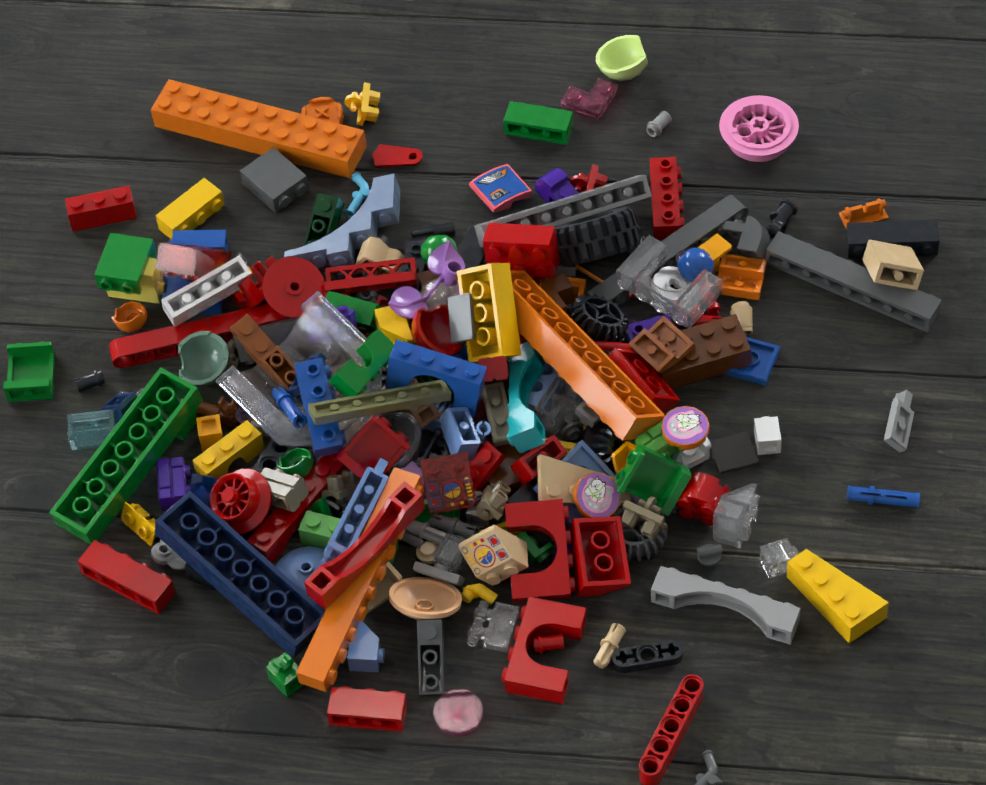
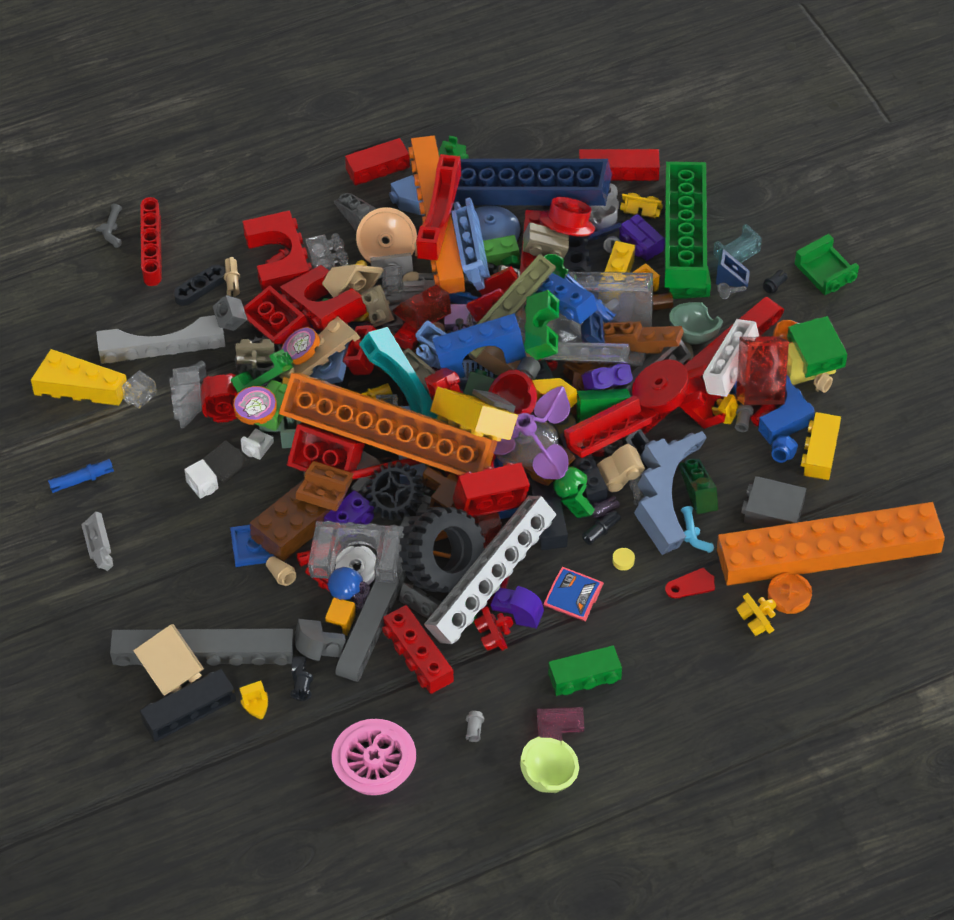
camera: 145 degrees right, 0 degrees up
red brick [65,185,137,232] -> none
clear pink tile [433,689,483,737] -> none
orange slope [715,254,767,300] -> none
orange hinge [839,198,889,228] -> none
none -> dark grey brick [212,295,247,331]
none -> yellow tile [239,681,268,719]
none -> light yellow tile [612,548,635,570]
none -> blue rock [771,436,798,463]

